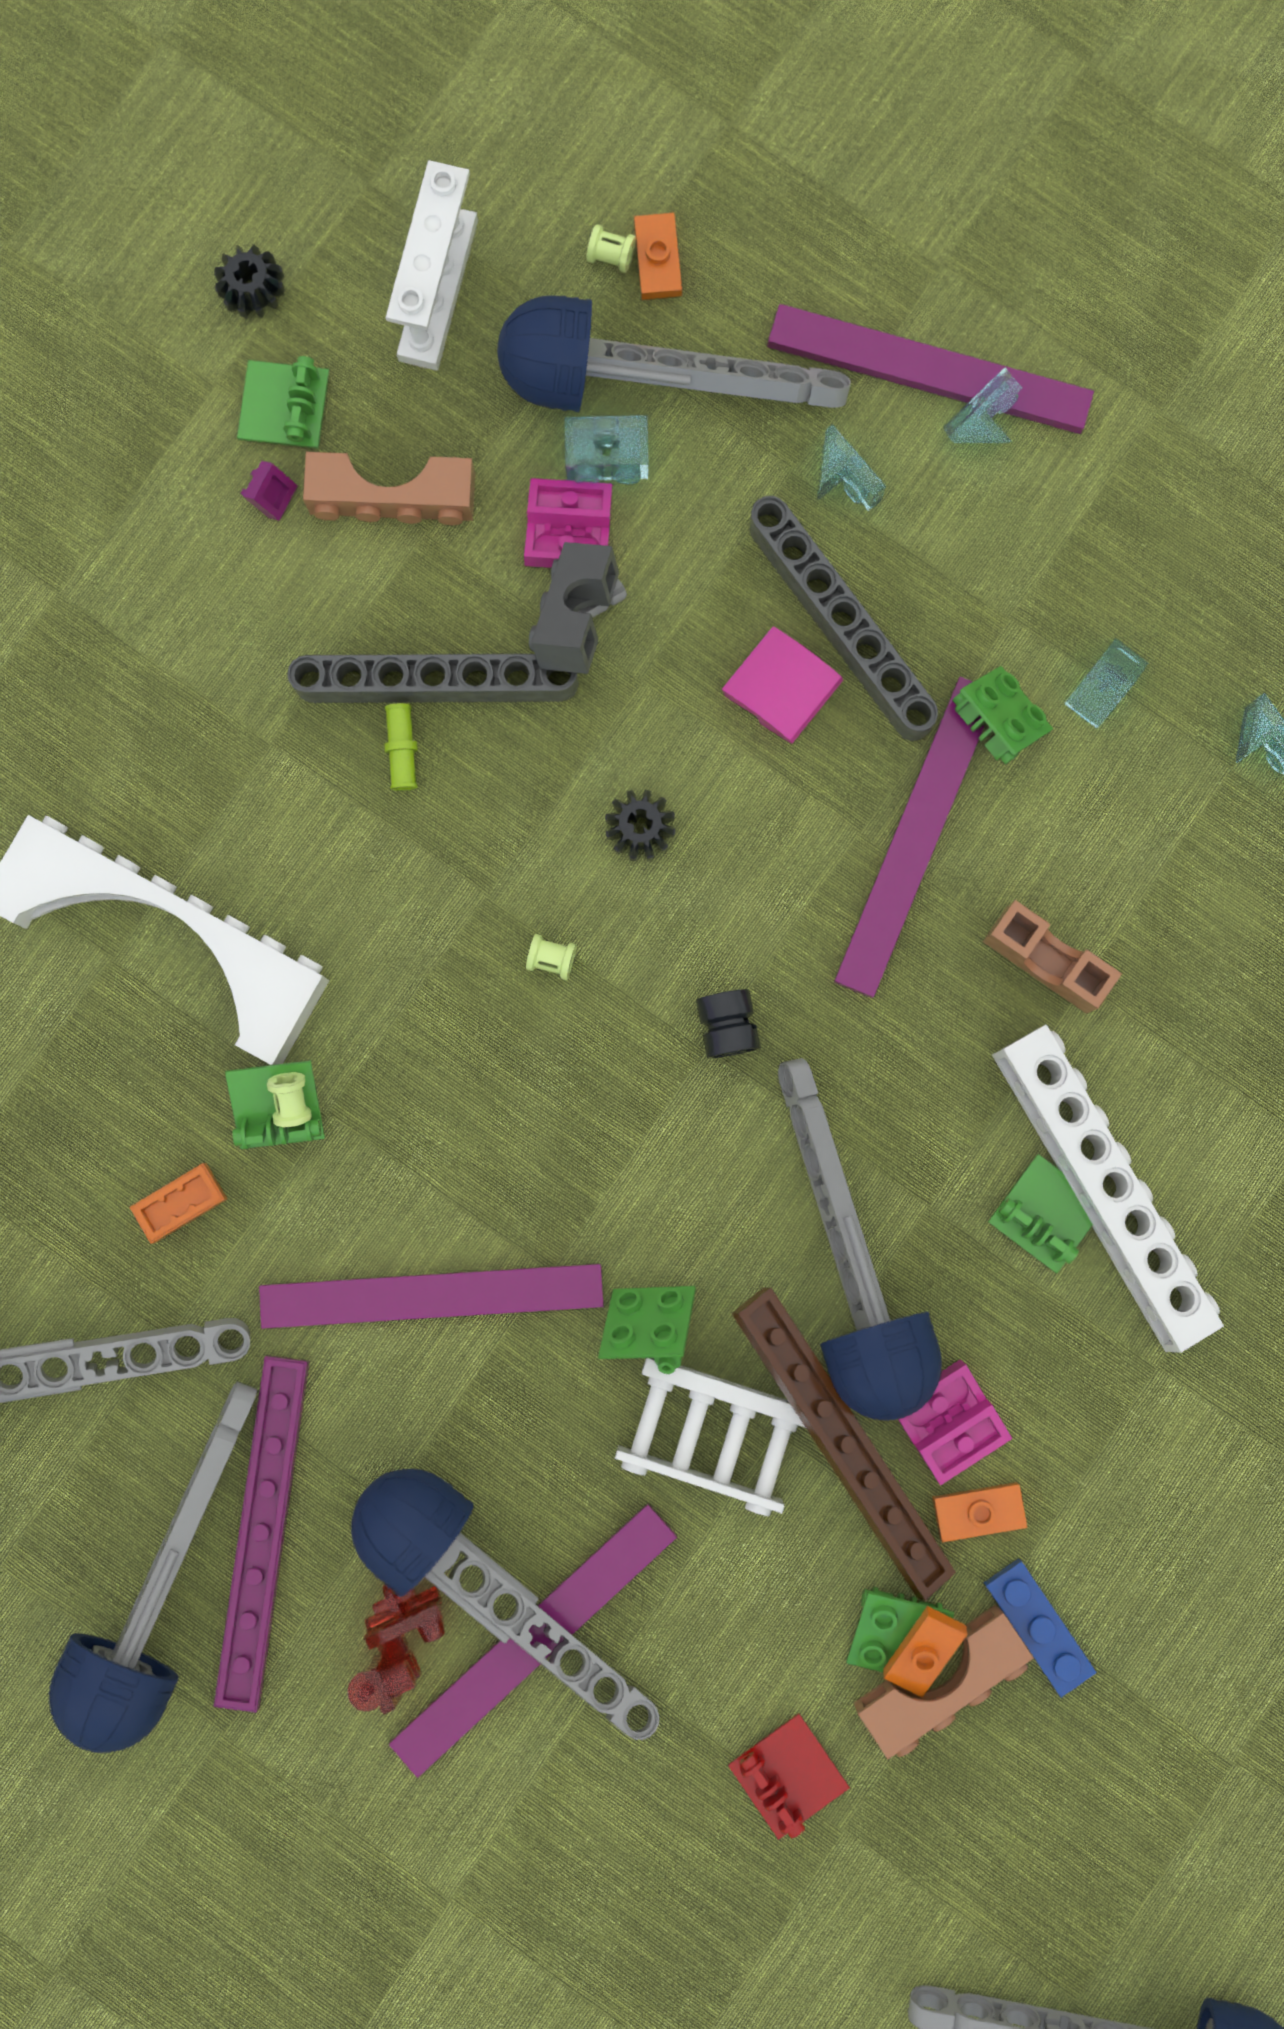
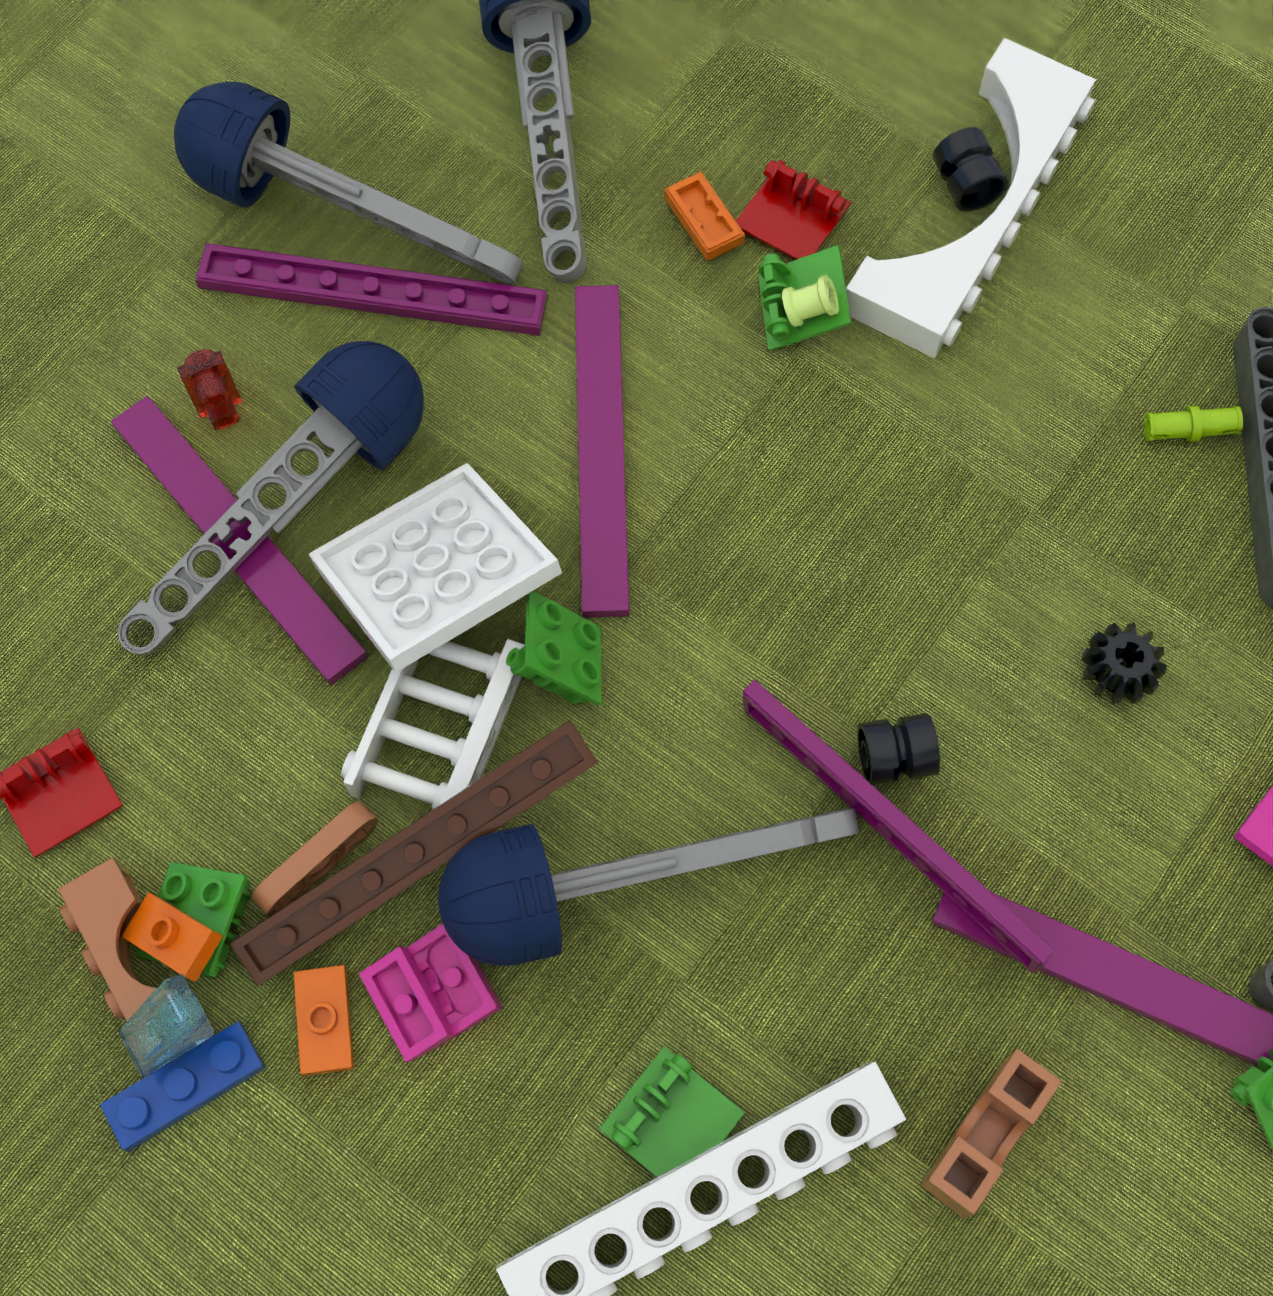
camera: 90 degrees right, 15 degrees down
clear red hips [364,1584,445,1662] -> none
yellowish green bush [526,934,577,980] -> none
none -> clear light blue slope [118,974,214,1077]
none -> nougat beam [251,801,378,917]
none -> white plate [309,463,562,673]
none -> red hinge [736,160,851,260]
none -> magenta tile [743,680,1055,974]
none -> black wheel [932,127,1008,212]

